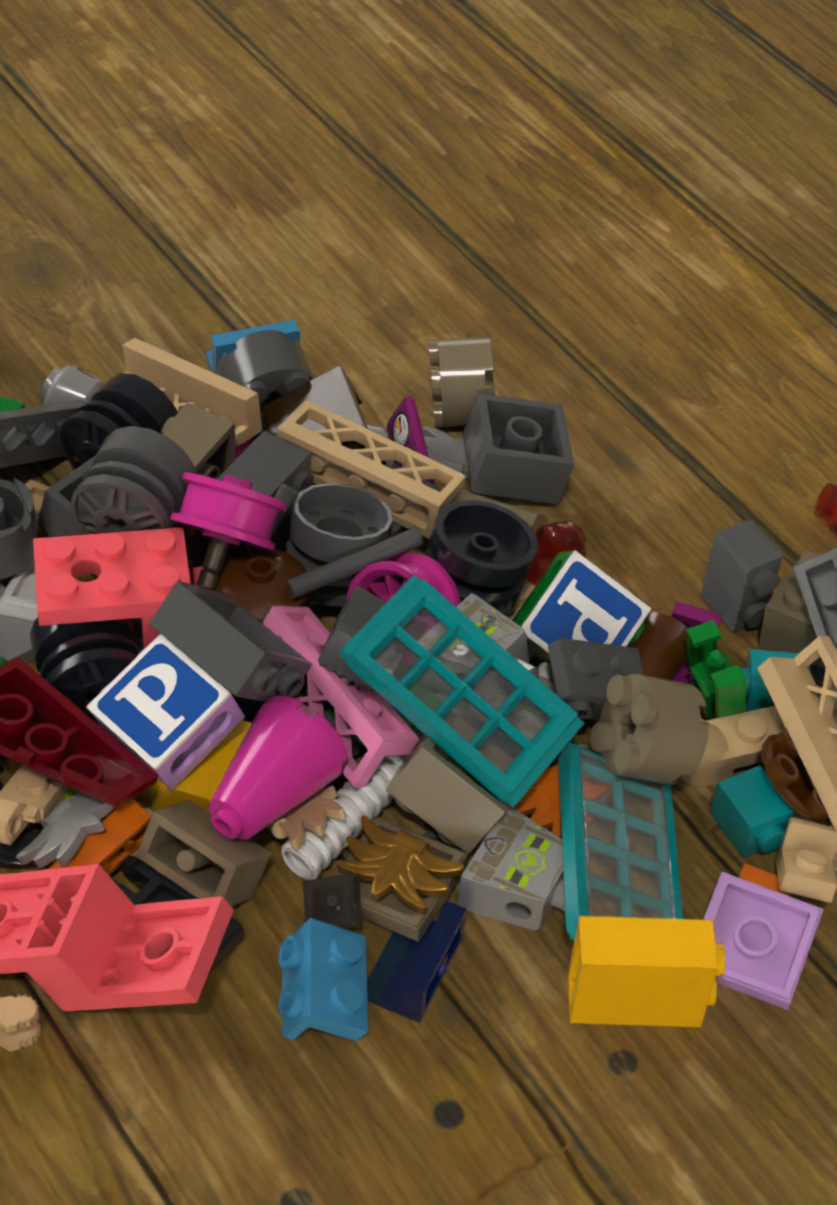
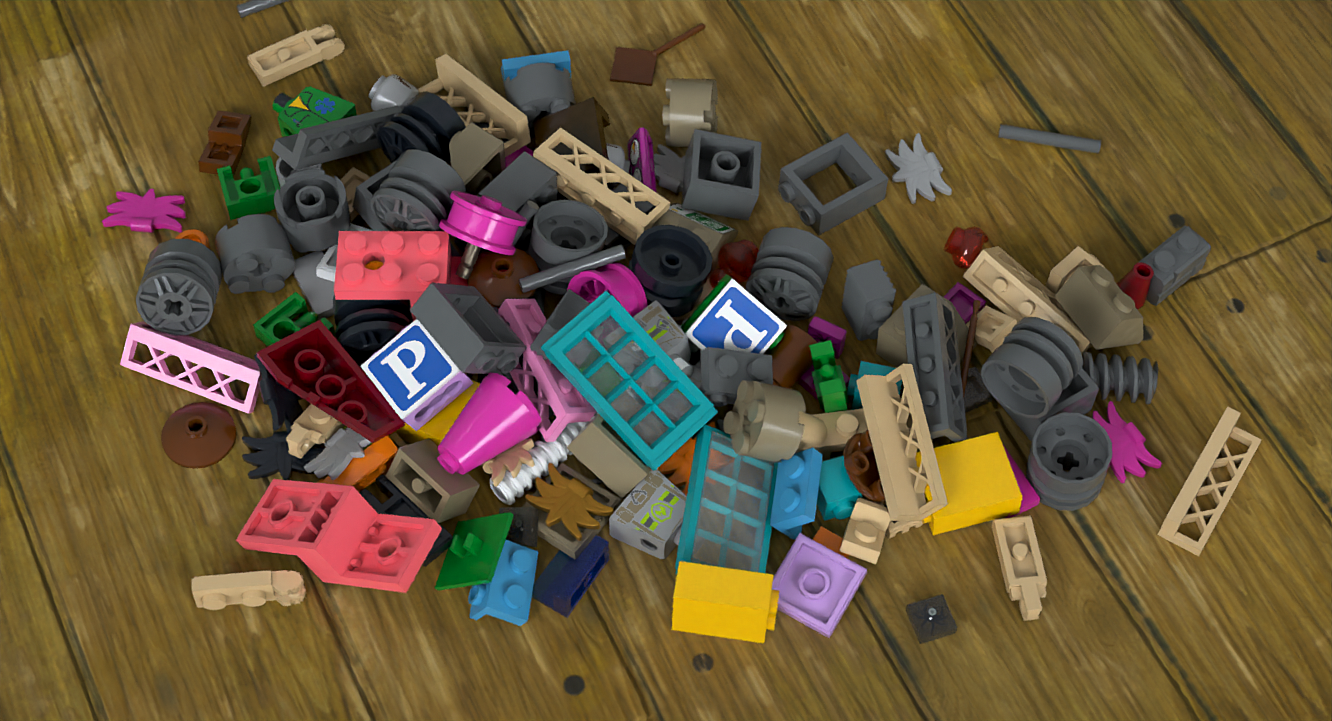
camera: 10 degrees right, 10 degrees up
none -> green piece [435,512,514,591]
none -> reddish brown piece [610,23,705,86]
none -> dark grey wheel [745,227,834,321]
none -> dark azure bracket [770,448,823,540]
none -> dark grey window [778,133,888,235]
none -> light grey piece [885,133,952,204]

